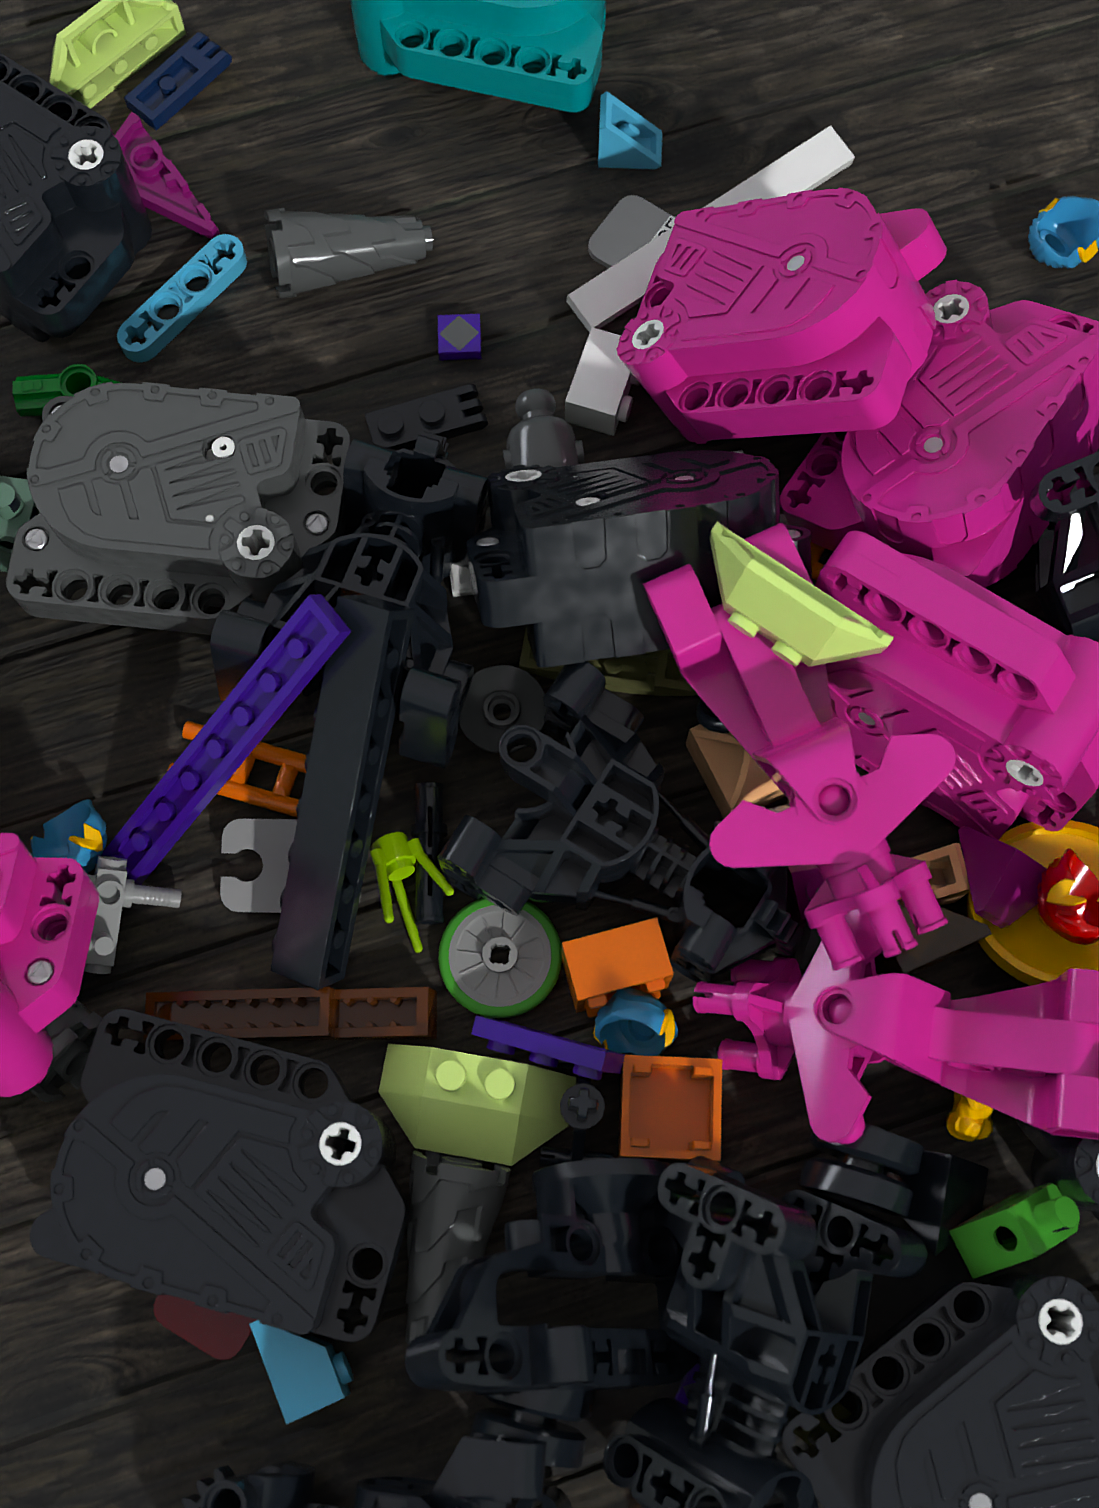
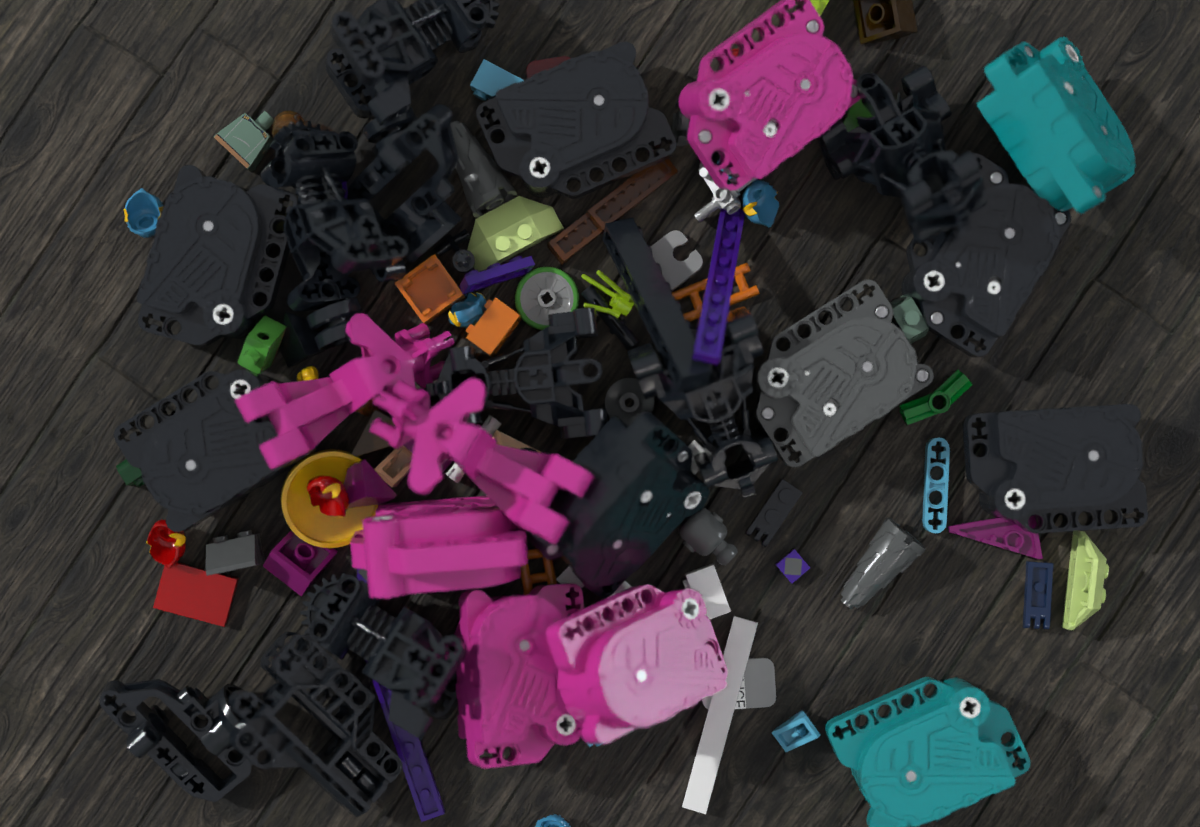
camera: 145 degrees right, 15 degrees up
yellowish green wedge [710,522,894,667] -> none

